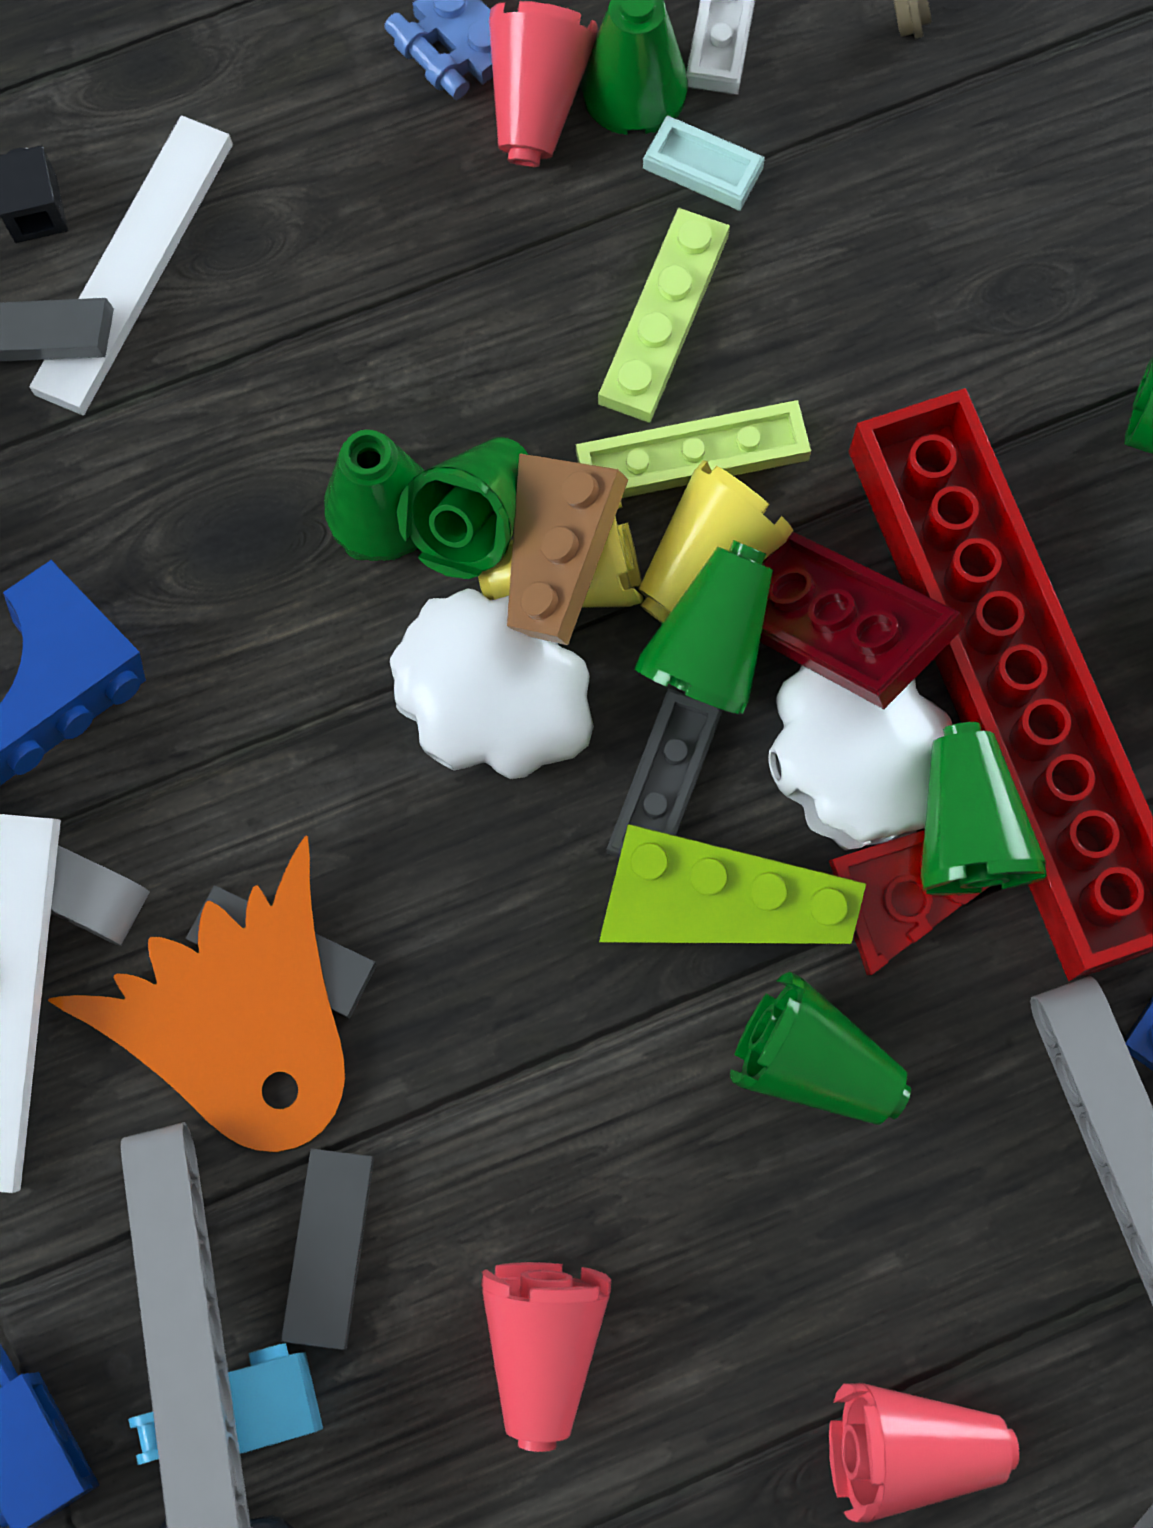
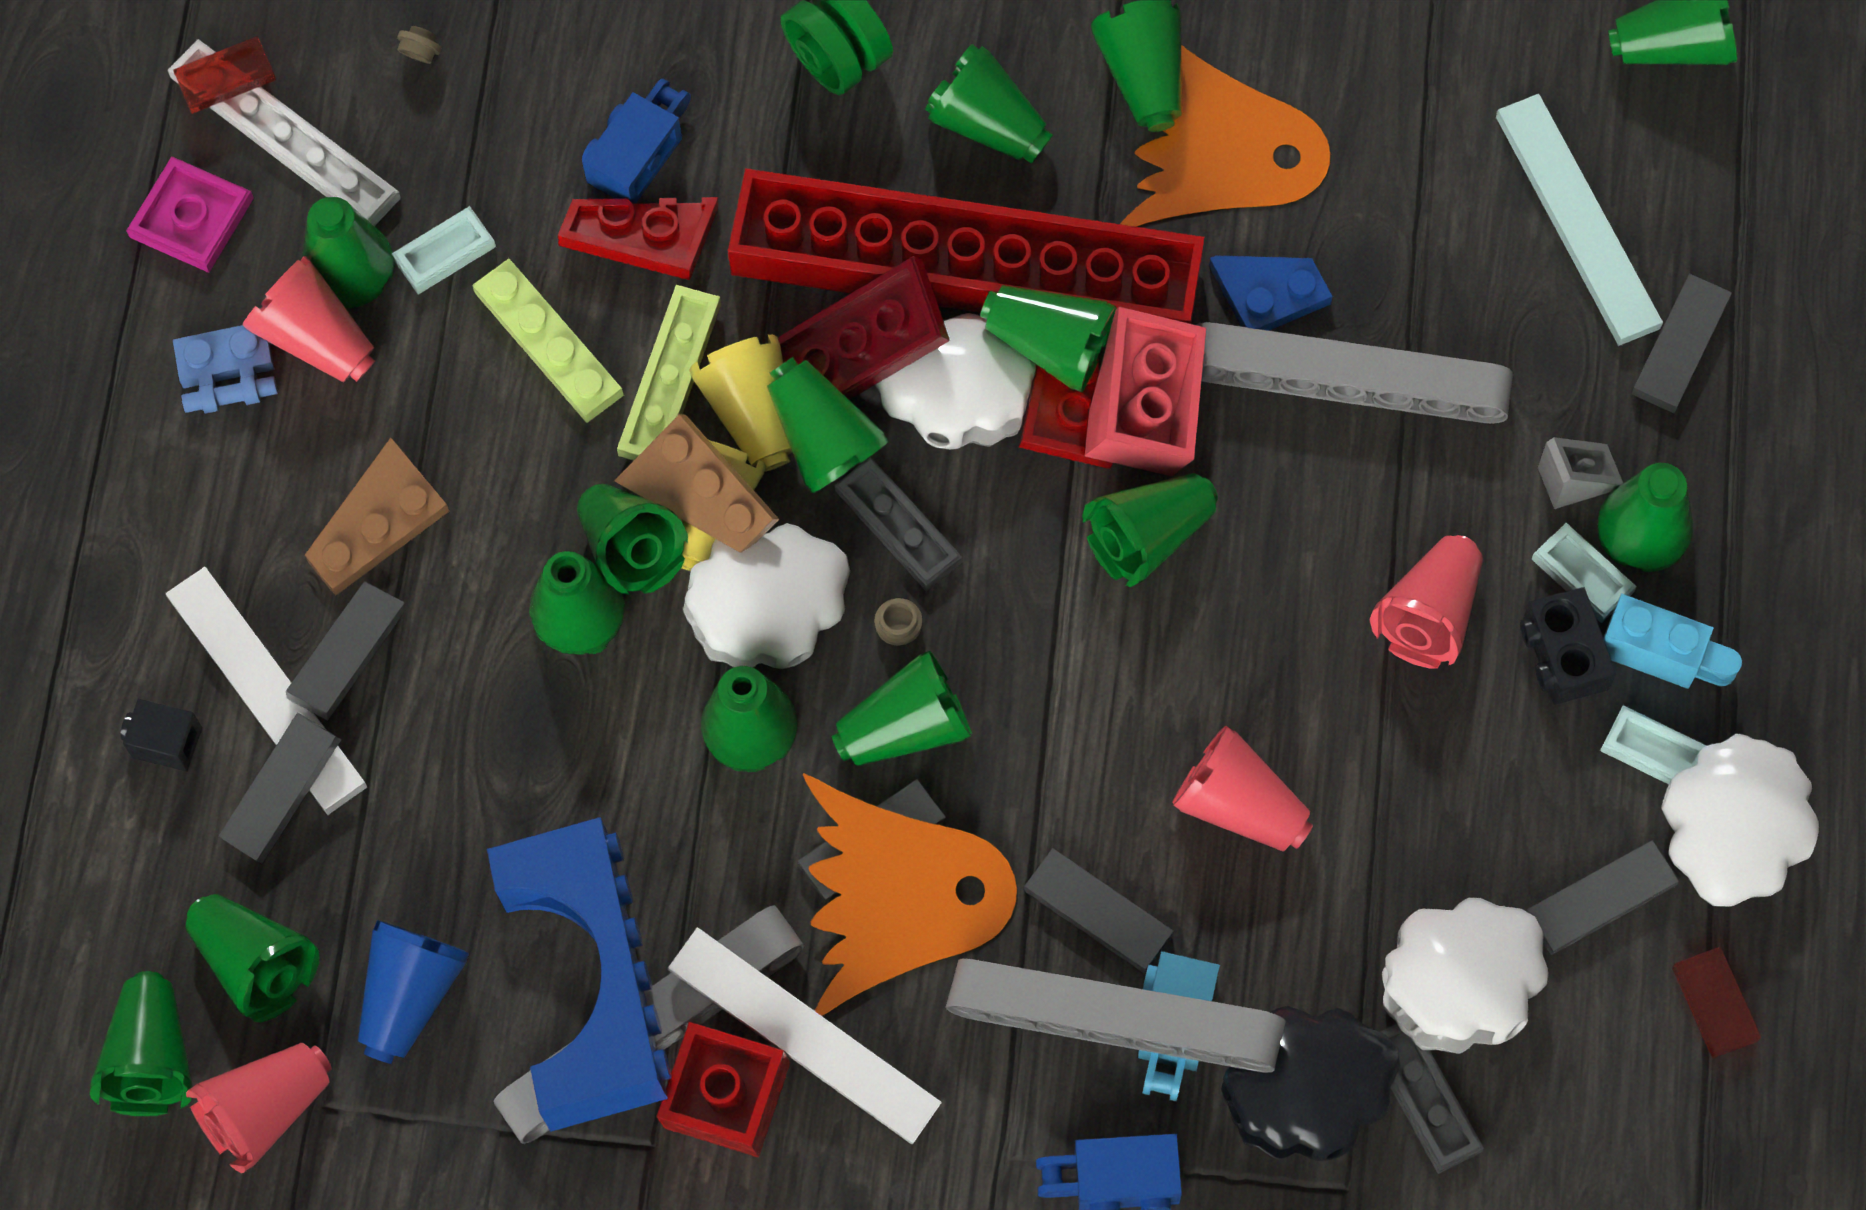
camera: 60 degrees left, 5 degrees down
lime wing [599,824,866,944] -> none
none -> dark grey tile [285,581,406,721]
none -> medium nougat wing [305,438,449,596]
none -> red wing [558,197,718,280]
none -> blue brick [582,78,691,204]
none -> green cone [701,666,798,772]
none -> green cone [832,650,972,766]
none -> dark tan plate [874,598,922,646]
none -> coral slope [1085,307,1206,476]

